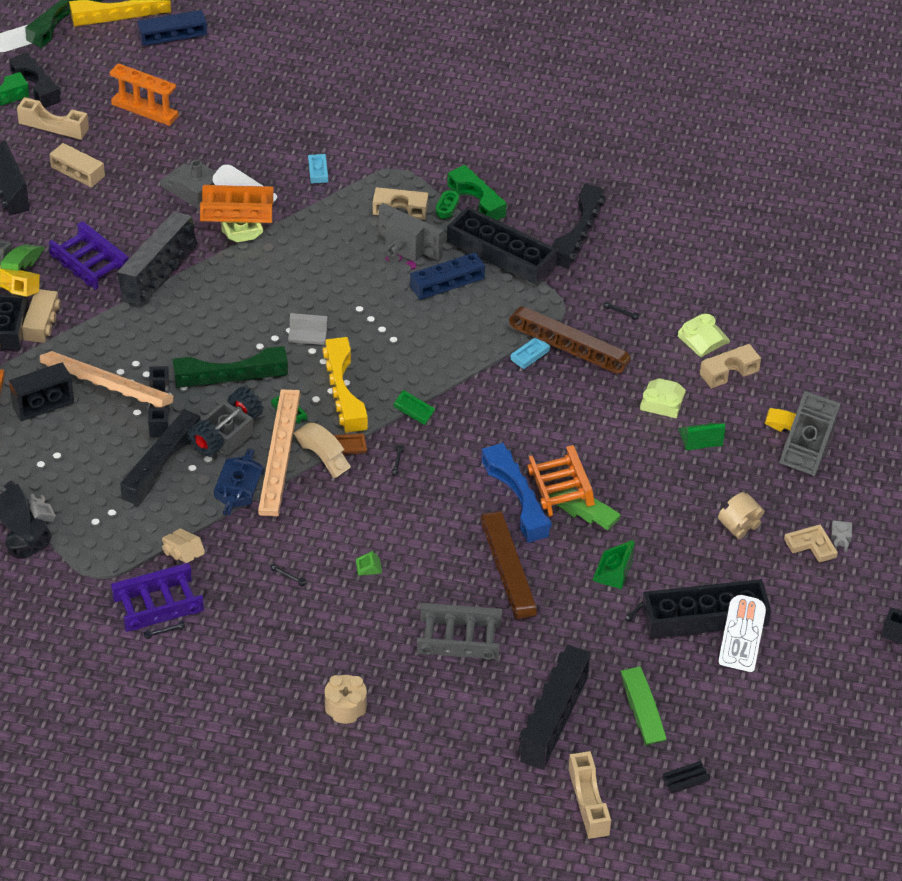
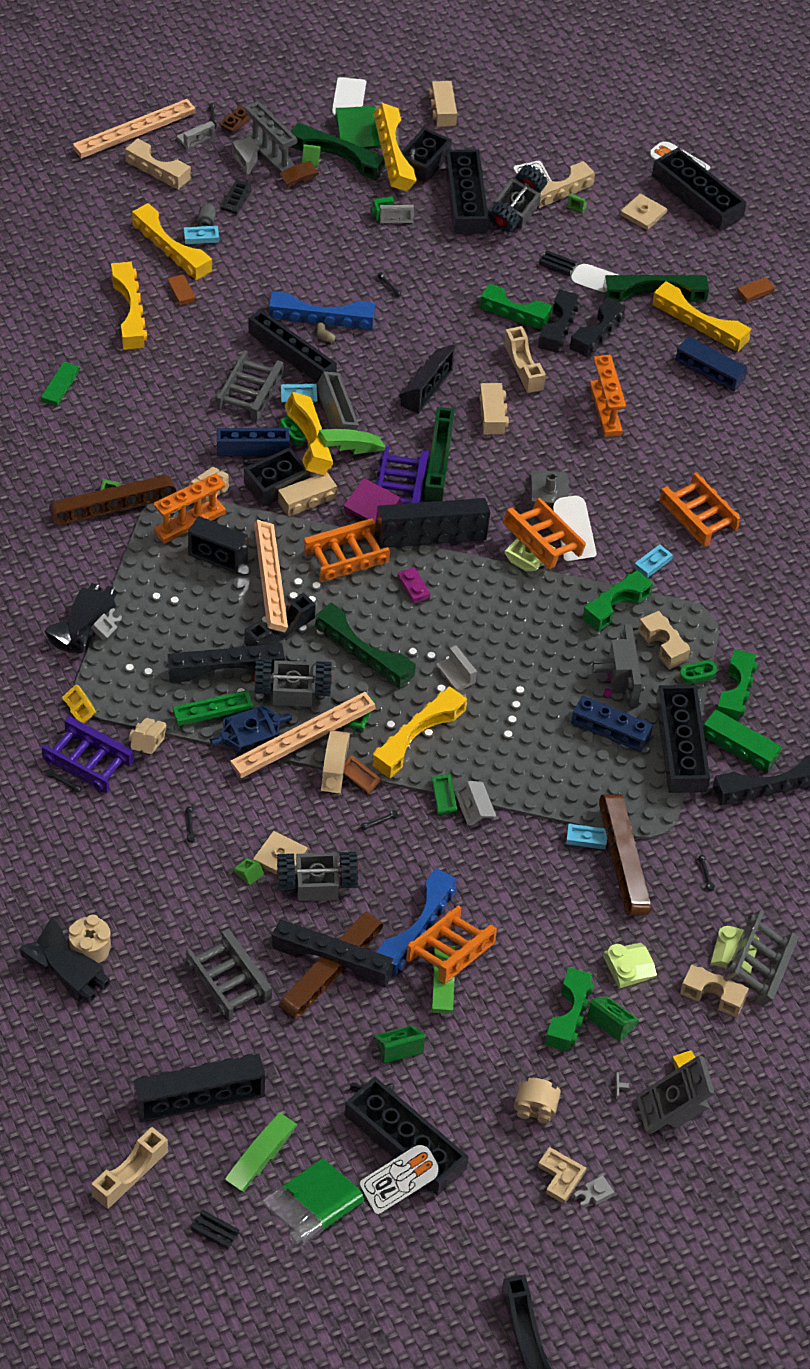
camera: 50 degrees right, 5 degrees up
none -> black hips [19,918,110,1003]
none -> yellow slope [62,684,96,724]
none -> green plate [173,690,253,726]
none -> tan plate [253,831,308,875]
none -> green door [262,1158,364,1246]
none -> black arch [272,919,394,988]
none -> brick [277,851,358,901]
none -> orange fence [304,518,390,582]
none -> magenta panel [344,478,402,524]
none -> magenta plate [397,567,431,604]
none -> dark green arch [424,407,455,502]
none -> light grey panel [454,781,496,825]
none -> green arch [545,967,594,1052]
none -> black arch [570,297,626,358]
none -> green arch [583,570,653,632]
none -> light grey piece [615,1072,629,1100]
none -> orange fence [659,472,741,547]
none -> green brick [703,710,782,773]
none -> dark grey fence [724,910,799,1006]

